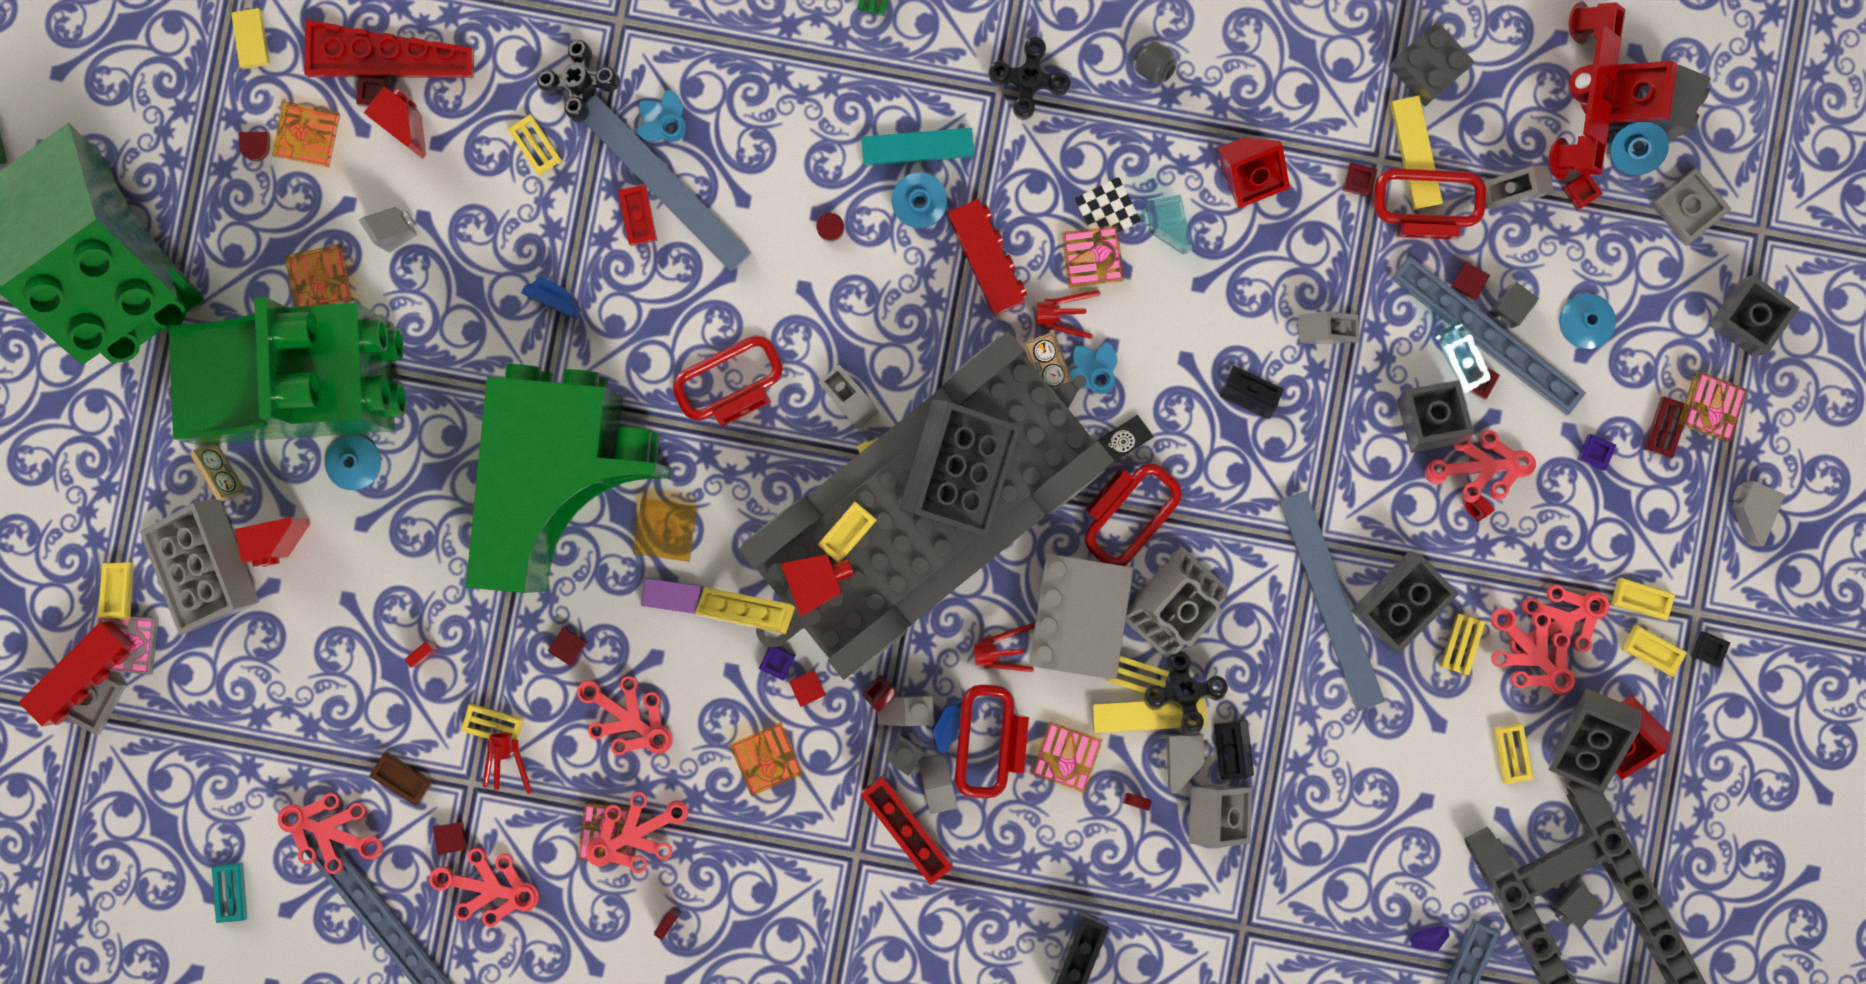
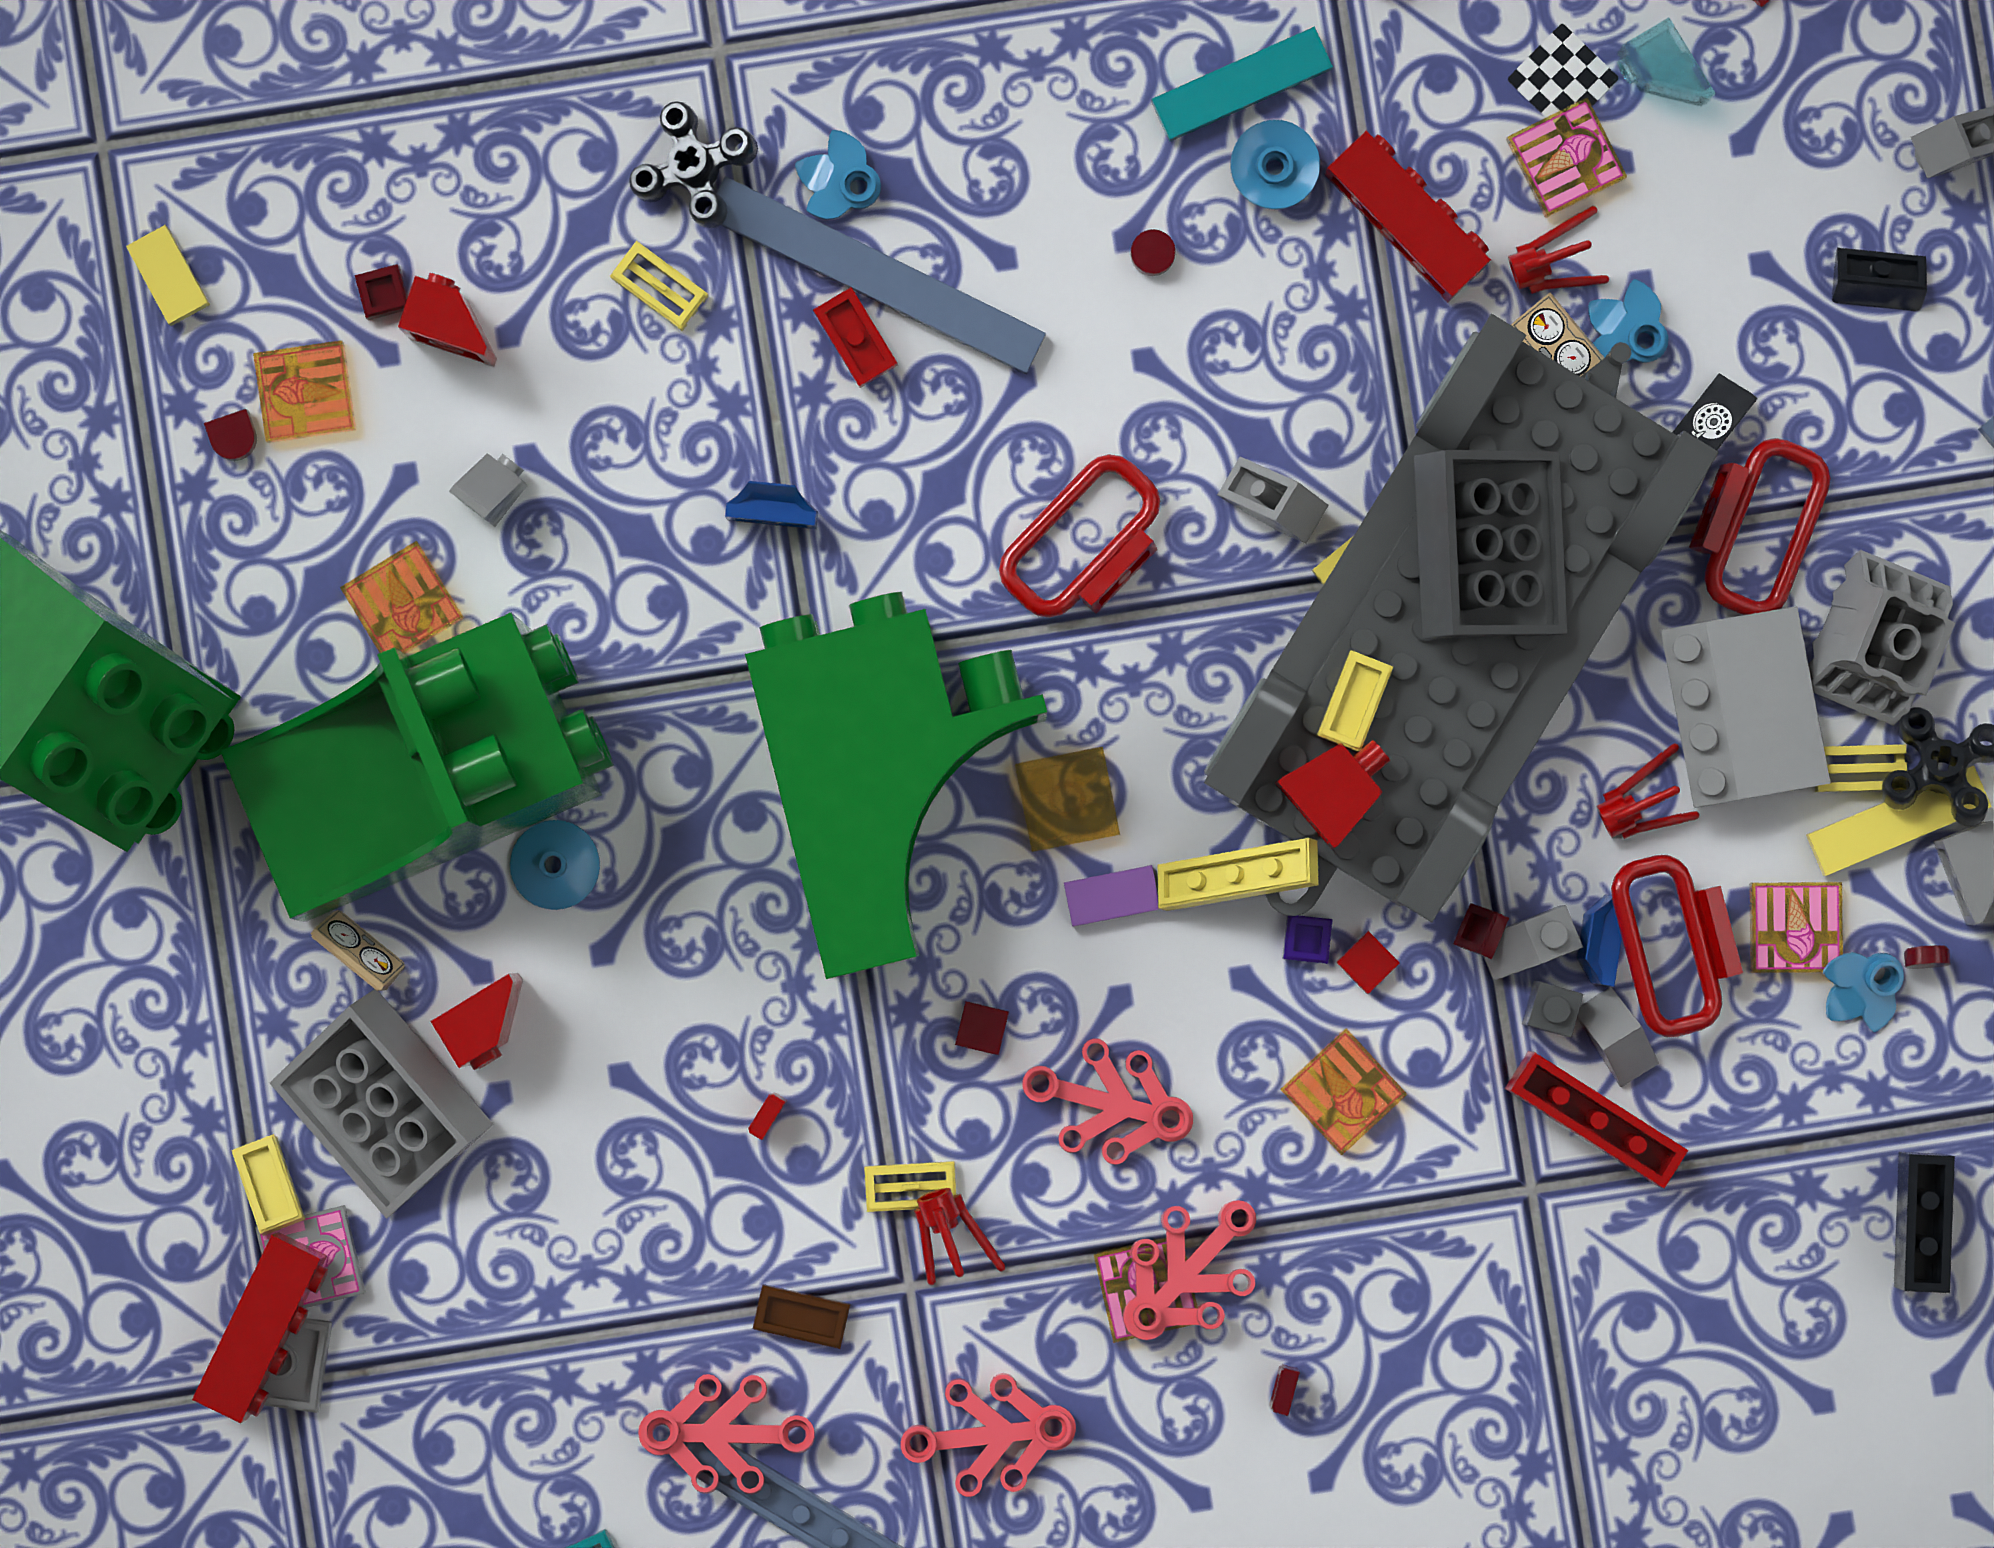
camera: 15 degrees left, 0 degrees up
red wing [304,20,474,78] -> none
dark red tile [433,821,468,855] -> none
none -> dark azure plate [1823,952,1904,1032]

